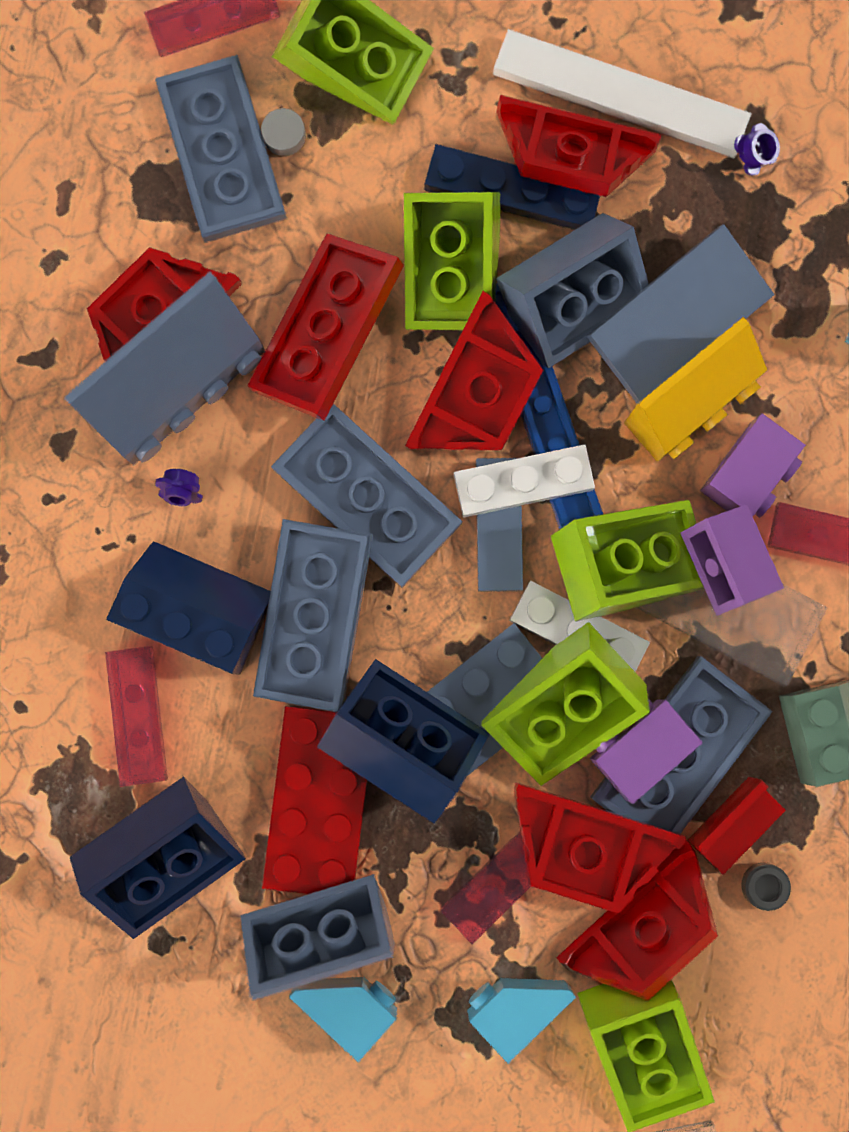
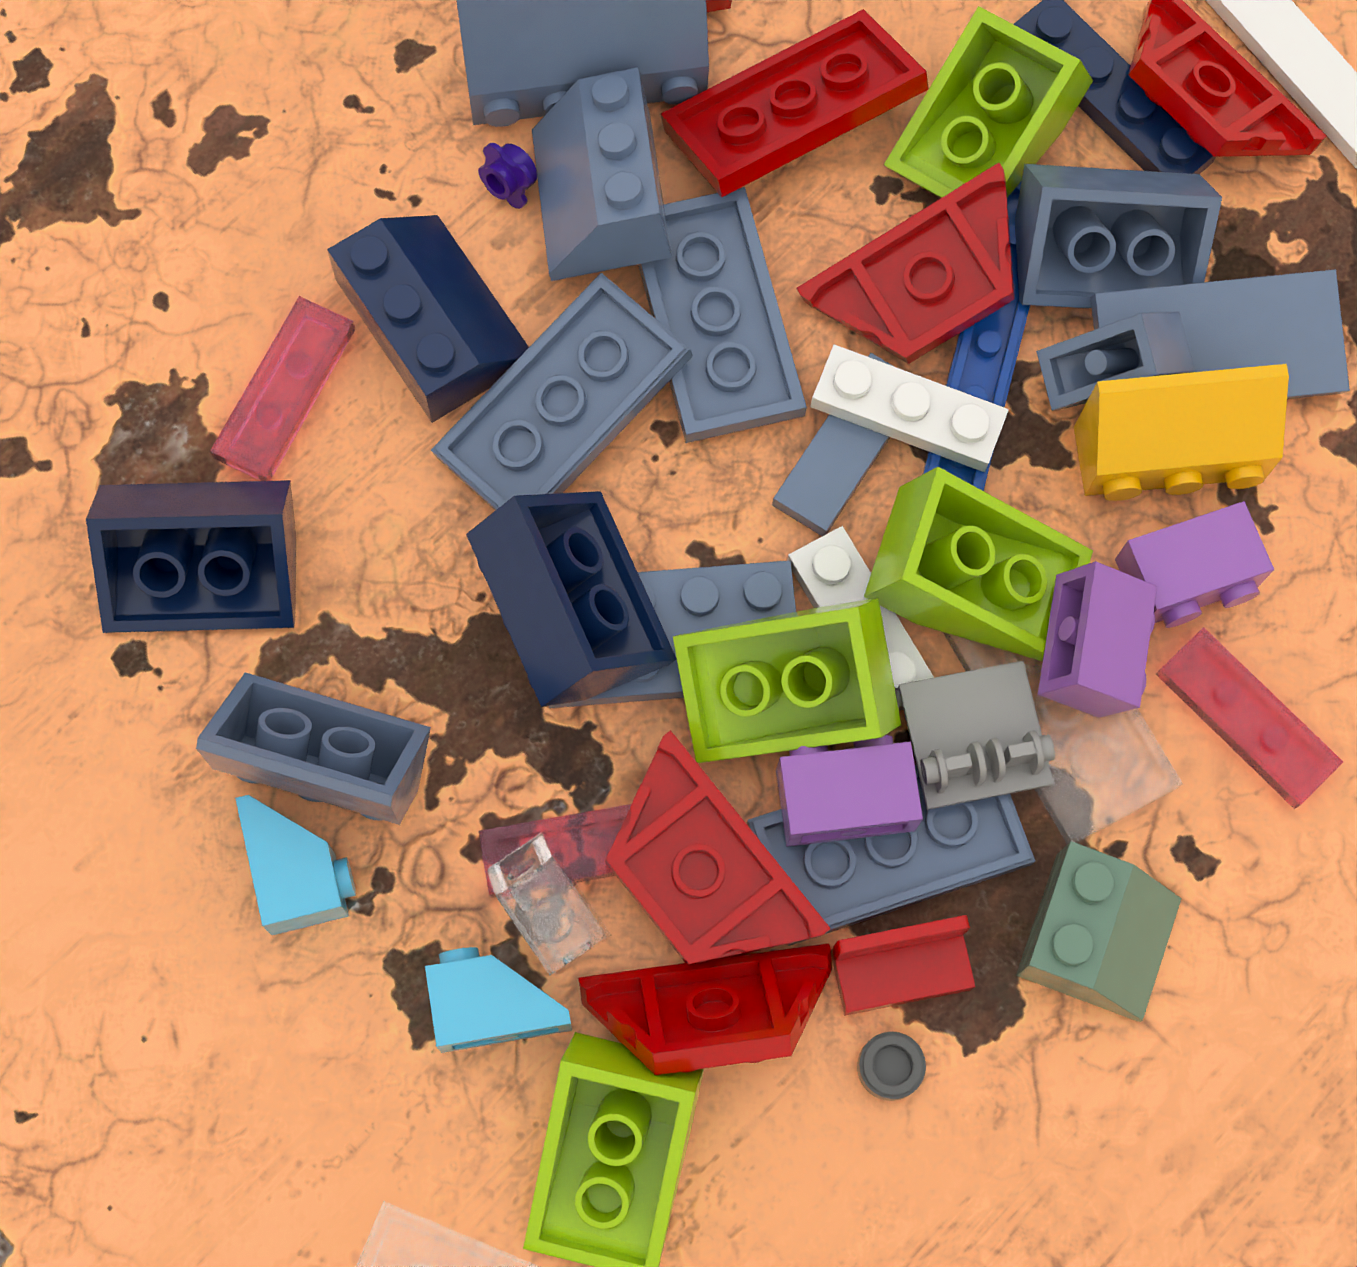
camera: 30 degrees right, 10 degrees down
red plate [262,706,367,894] -> none
none -> clear torso [487,832,611,975]
none -> sand blue slope [532,67,672,281]
none -> light grey hinge [898,660,1055,810]
none -> sand blue slope [1036,311,1195,411]

